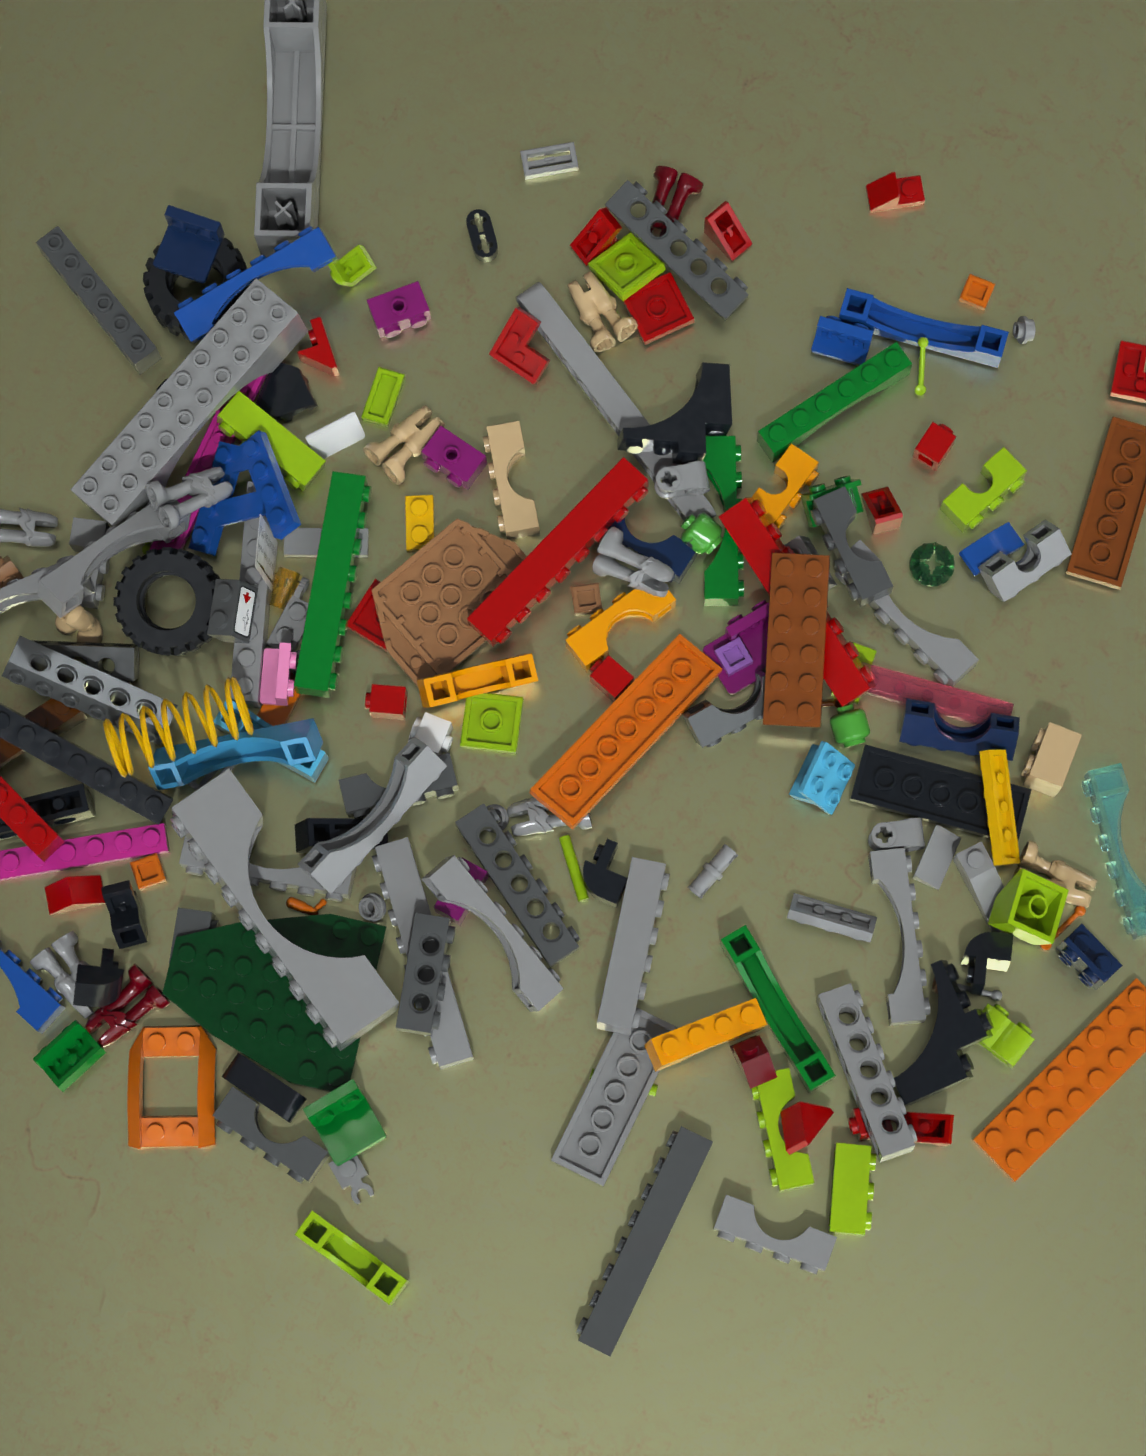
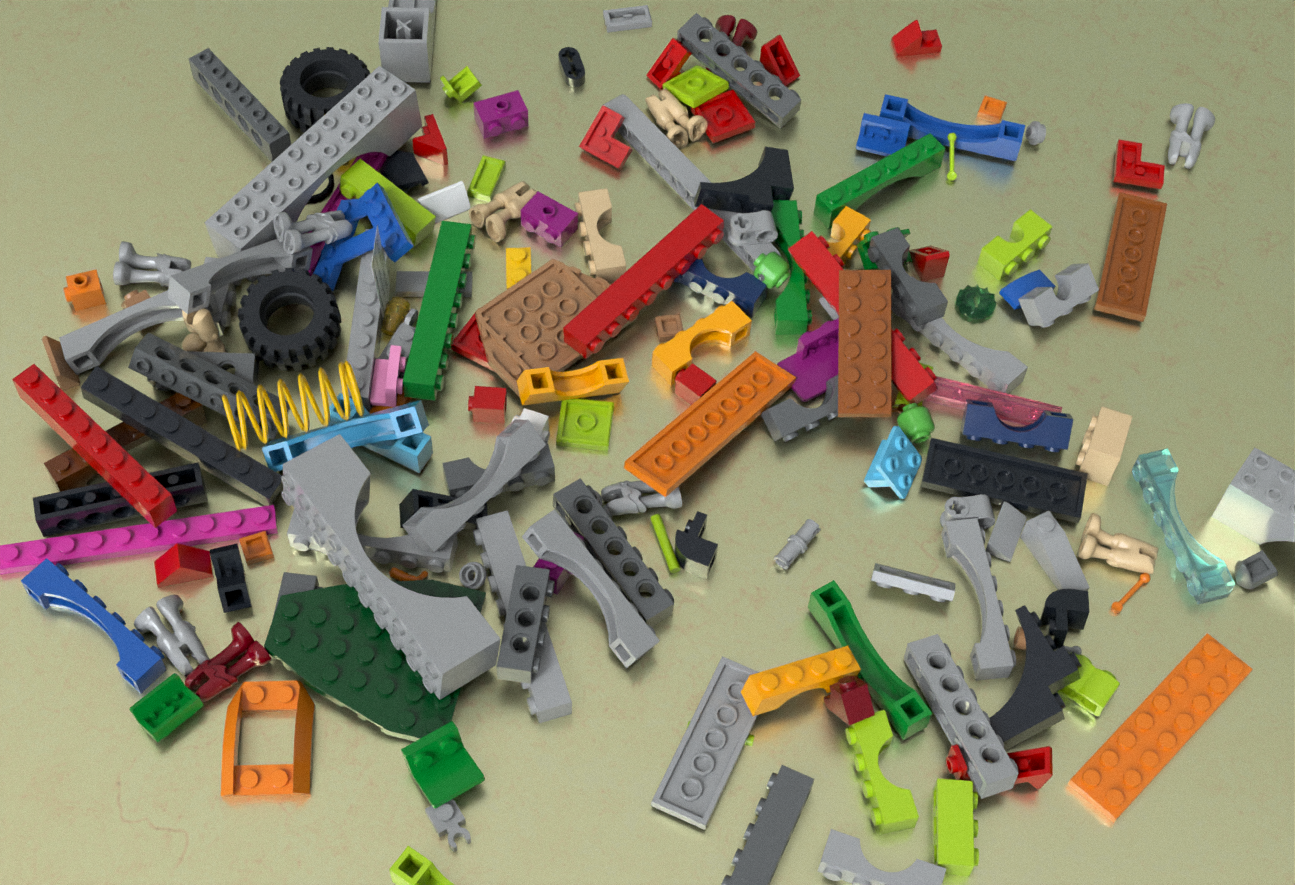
camera: 10 degrees left, 20 degrees down
black brick [73,948,124,1007] -> none
dark blue bracket [153,205,225,283] -> none
blue arch [174,226,338,343] -> none
dark grey brick [207,579,258,643] -> none
dark grey arch [212,1086,330,1184] -> none
black beam [222,1053,307,1123] -> none
light grey piece [592,527,674,597] -> none
light grey brick [597,857,670,1036] -> none
medium lavender tile [714,637,753,677] -> none
red slope [780,1101,834,1155] -> none
red brick [913,422,956,471] -> none
yellow plate [979,750,1020,866] -> none
lime slope [988,869,1069,945] -> none
dark blue bracket [1056,924,1123,990] -> none

